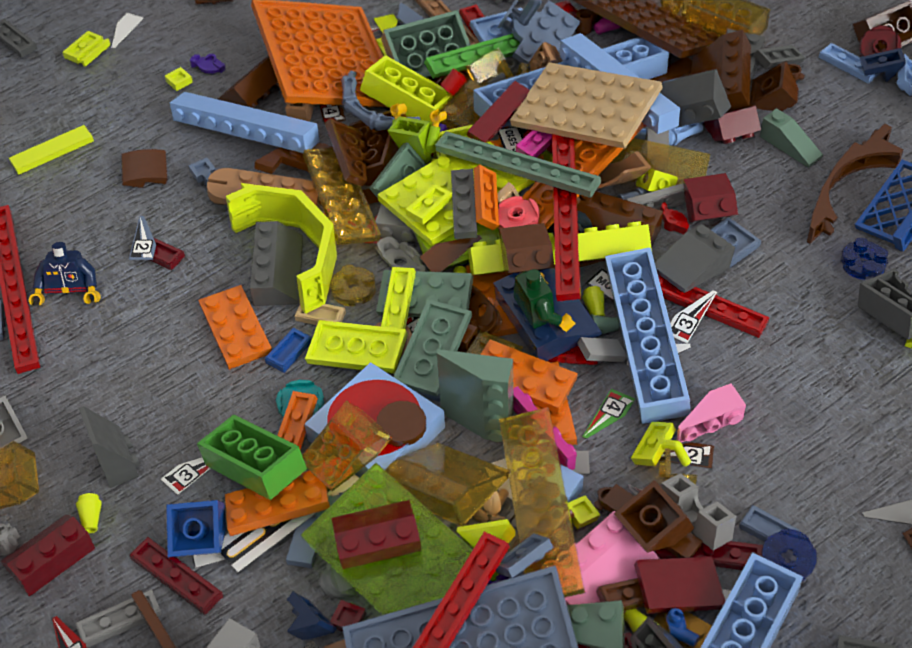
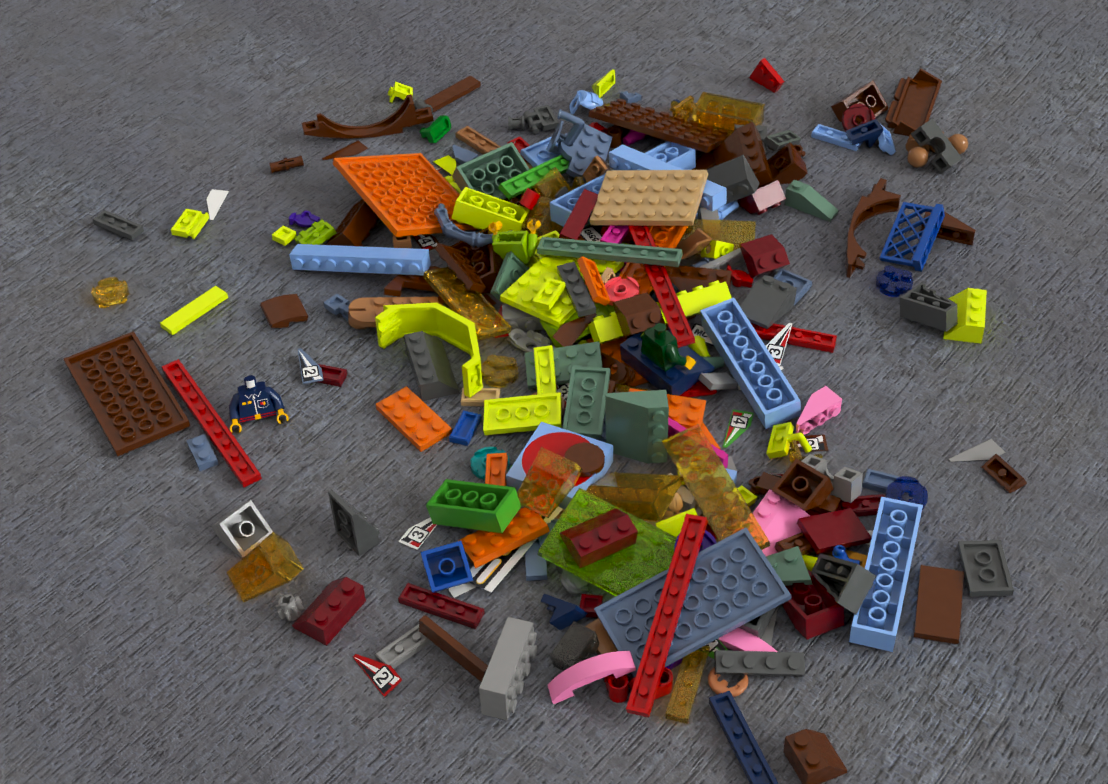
camera: 15 degrees left, 5 degrees down
neon yellow cone [76,493,102,533] -> none
sand blue plate [496,534,553,578] -> none
none -> lime plate [294,219,336,245]

